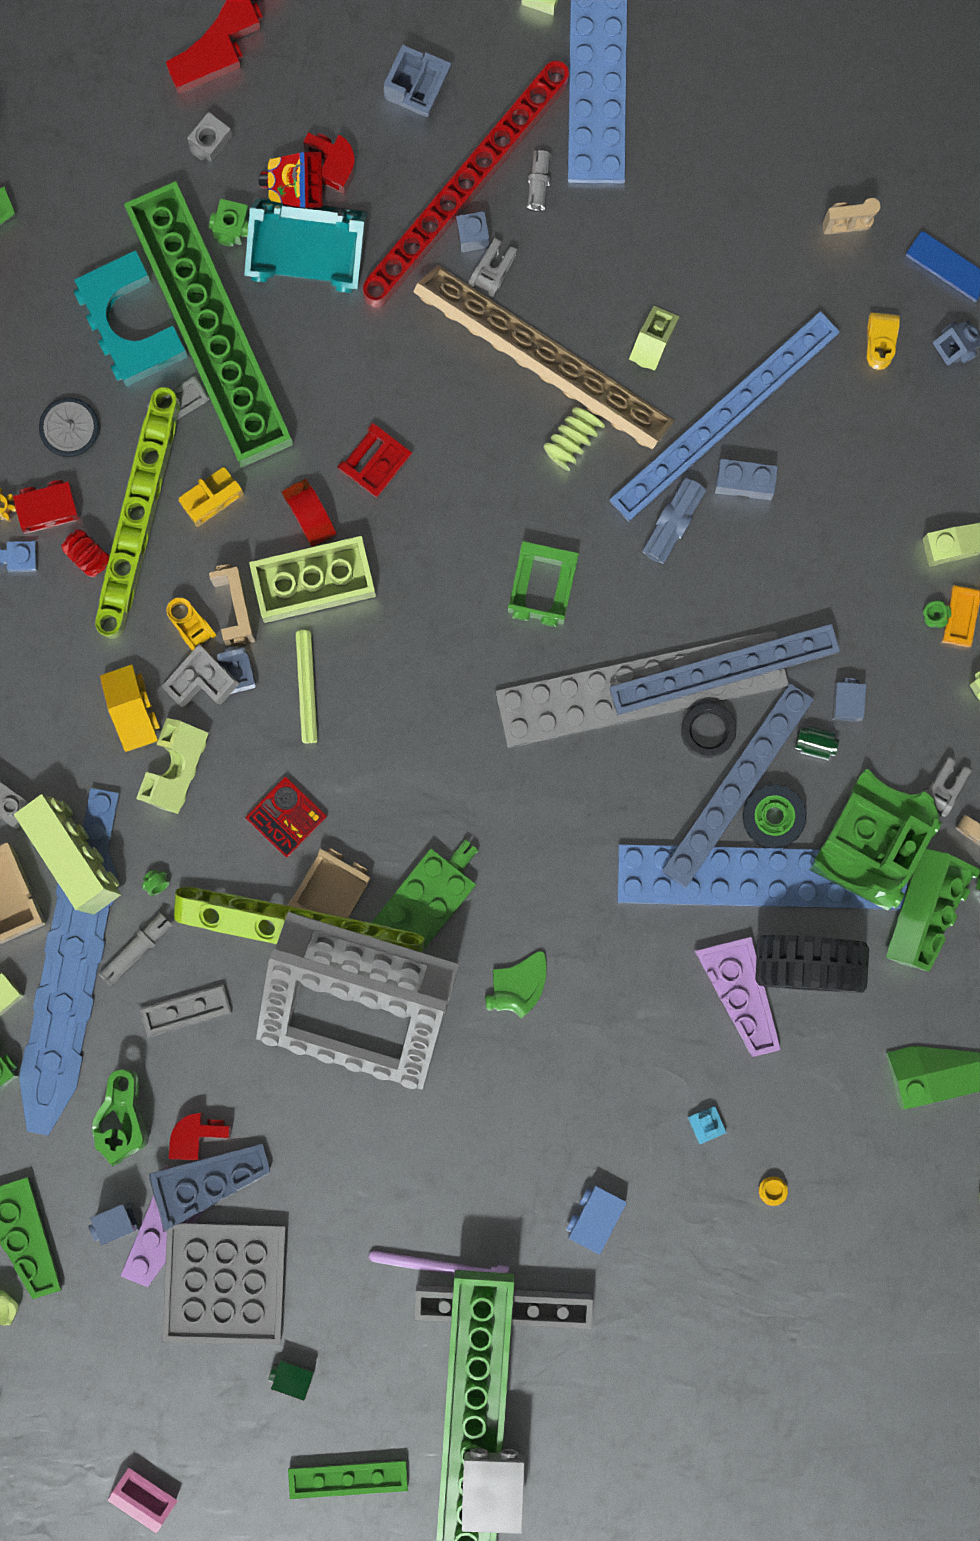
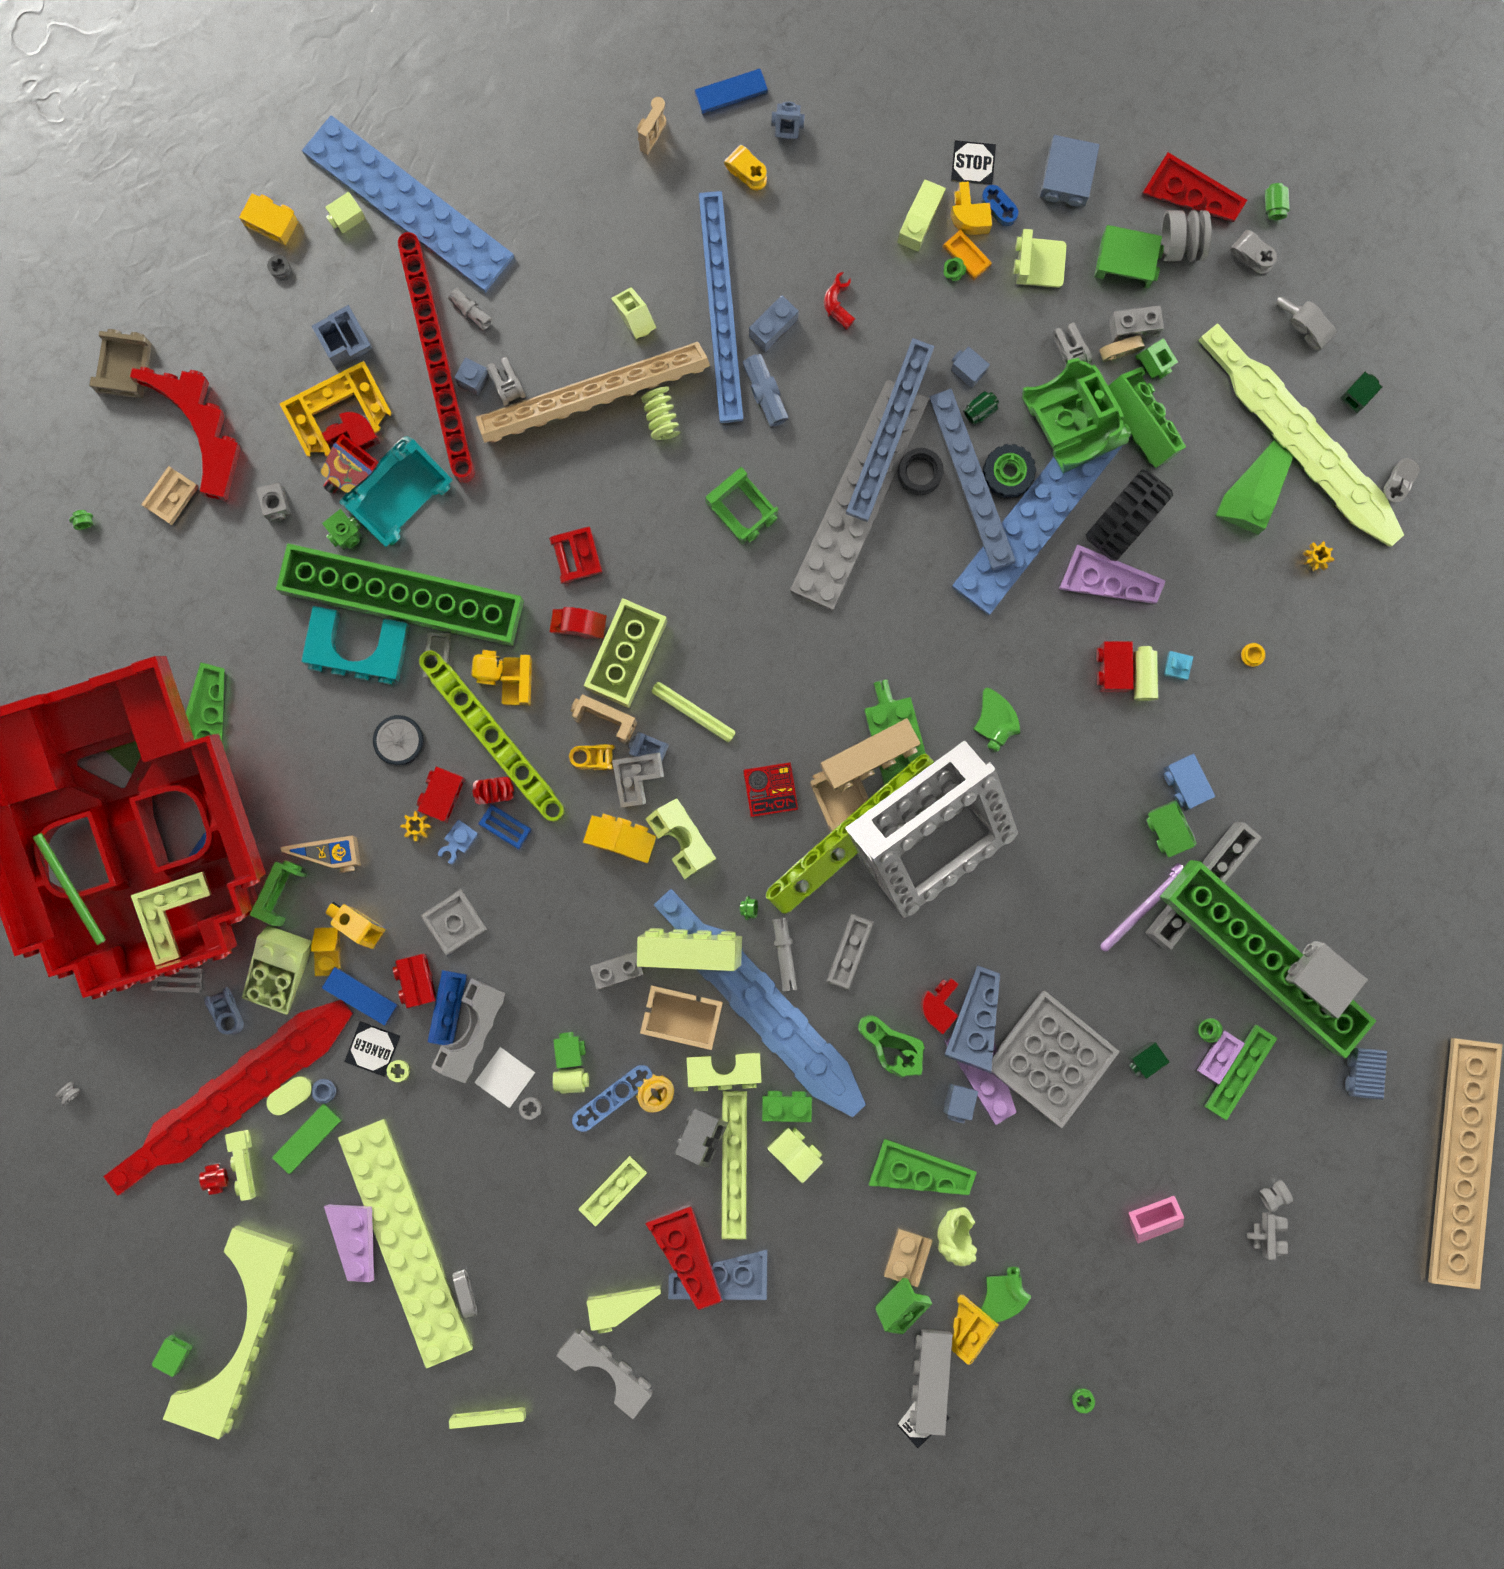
camera: 55 degrees left, 0 degrees up
none -> tan plate [141,466,199,525]
none -> yellow wedge [279,361,392,457]
none -> yellow head [471,650,504,685]
none -> blue tile [478,804,532,850]
none -> tan brick [820,718,921,792]
none -> red piece [824,272,856,330]
none -> red brick [1096,641,1133,692]
none -> yellowish green brick [1133,646,1158,701]
none -> bright green brick [1147,799,1197,858]
none -> lavender plate [1197,1030,1245,1084]
none -> bright green plate [1198,1018,1223,1043]
none -> yellow gear [1303,541,1334,572]

